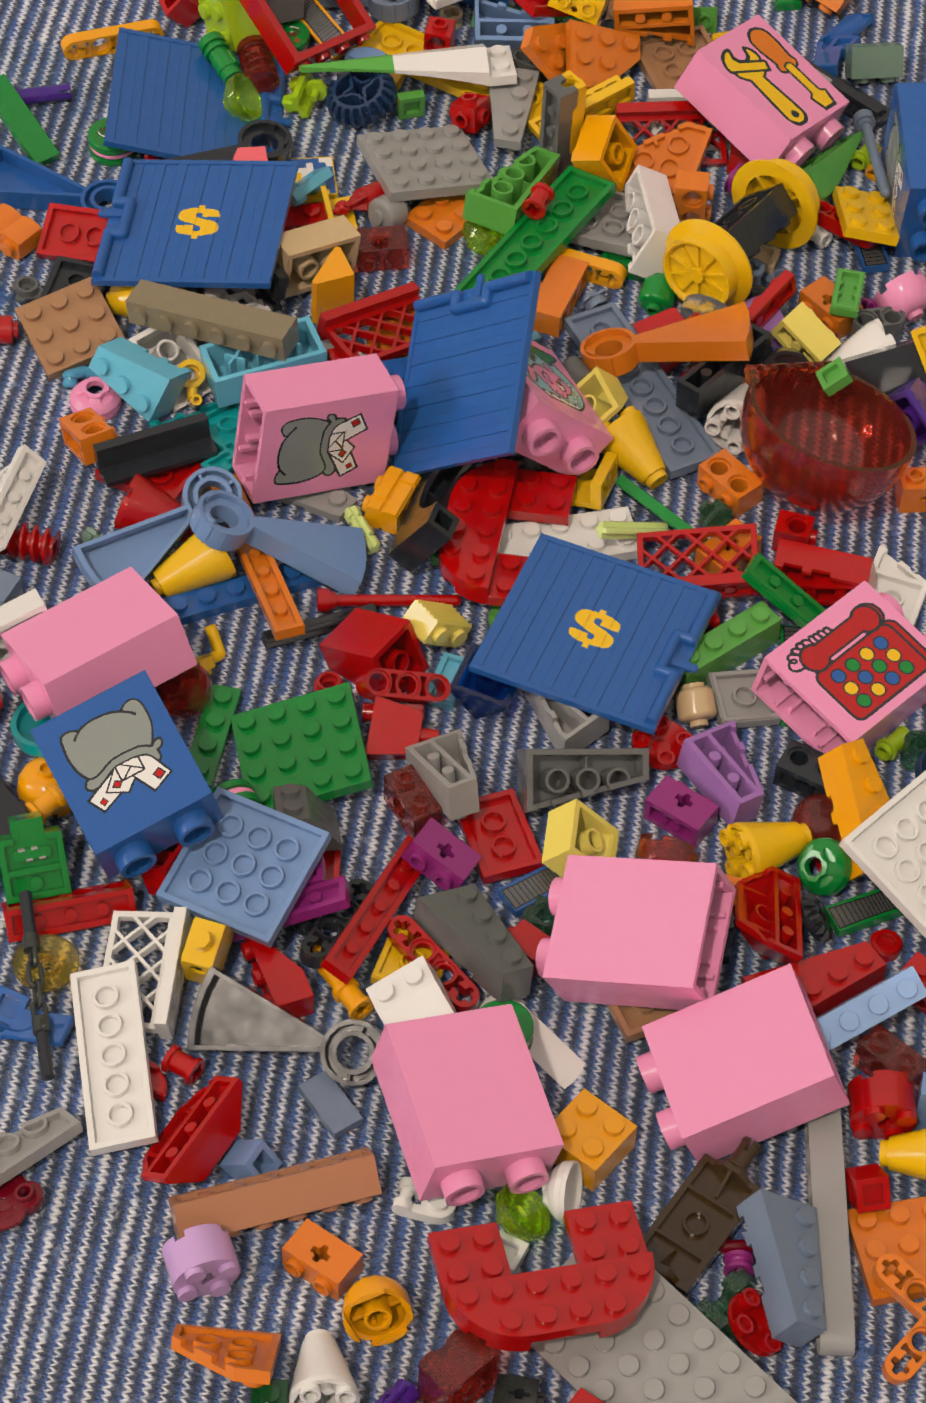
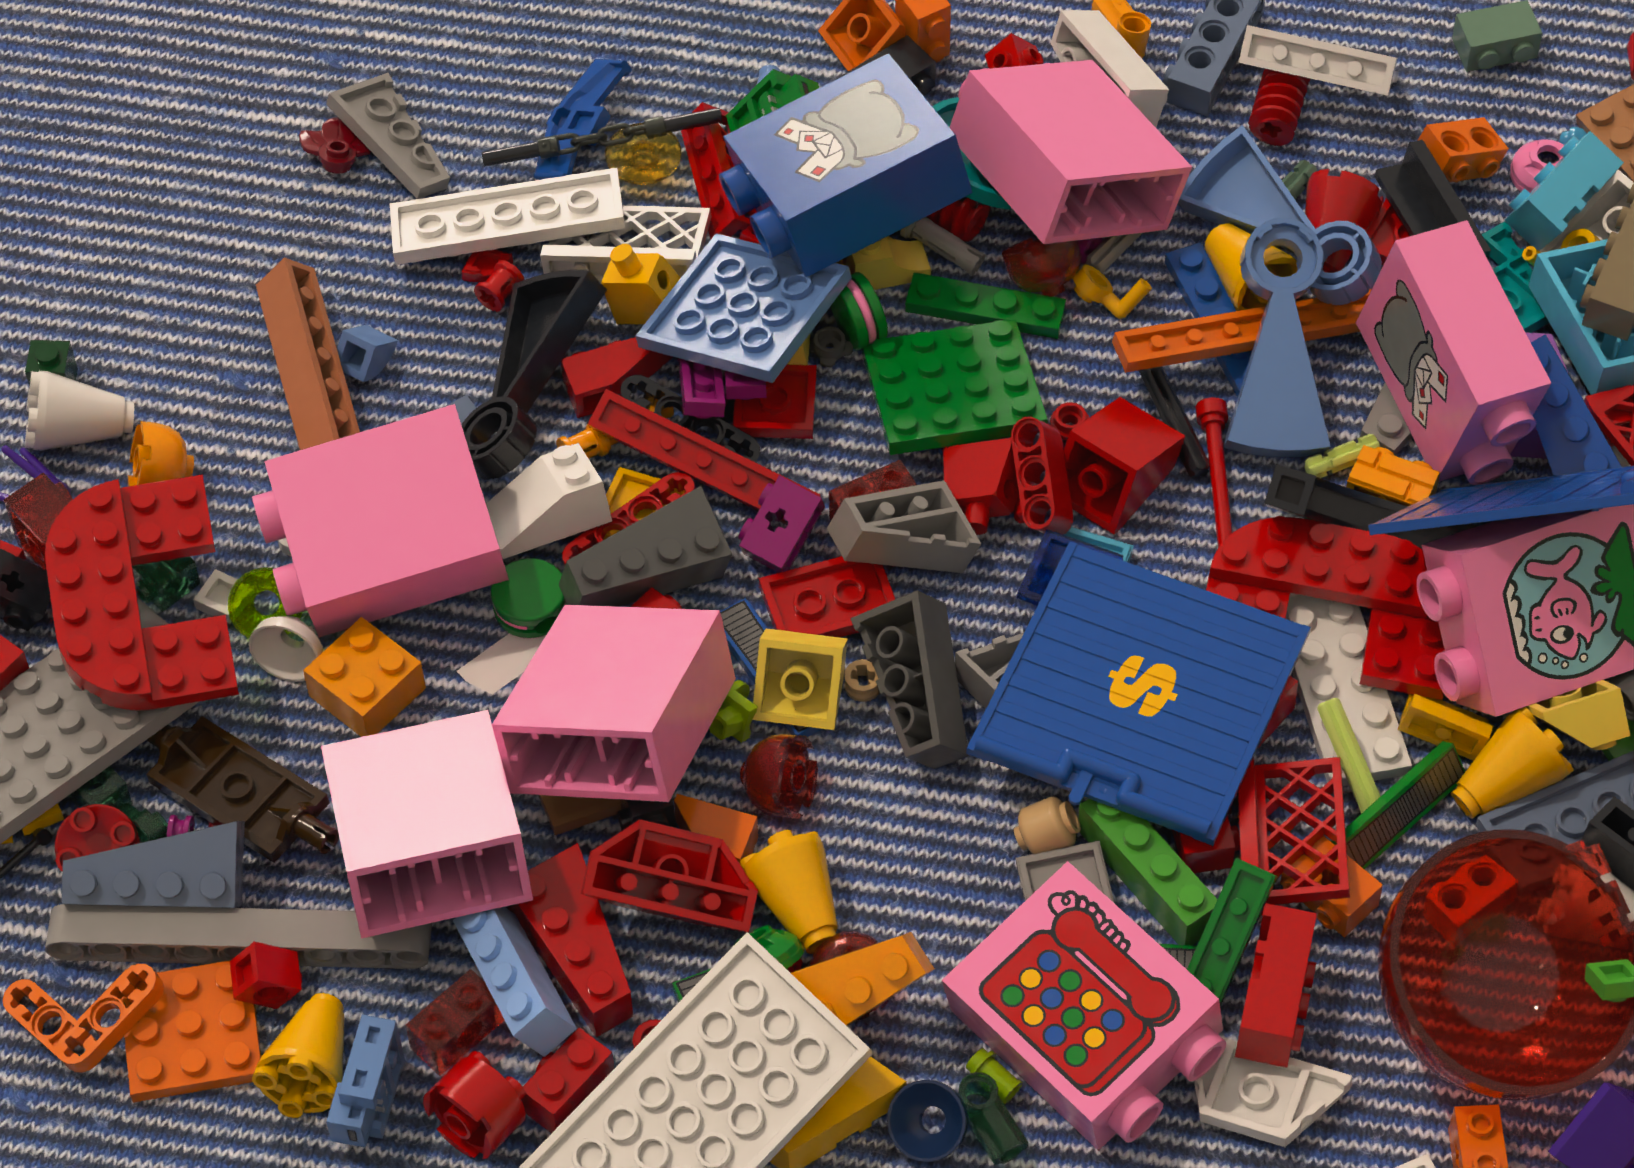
camera: 95 degrees right, 5 degrees up
red wedge [141,1075,242,1184] -> none
lavender brick [162,1224,241,1302] -> none
orange plate [171,1323,281,1388] -> none
dark grey slope [273,784,342,851] -> none
orange brick [282,1218,363,1301] -> none
light yellow brick [403,600,472,649] -> none
red dish [631,715,693,770] -> none
magenta brick [643,775,719,849] -> none
medium lavender wedge [676,720,764,825] -> none
clear green gear [697,498,734,527] -> none
red brick [771,509,818,551] -> none
black brick [773,739,833,809] -> none
black gear [801,893,832,943] -> none
red brick [847,1070,918,1140] -> none

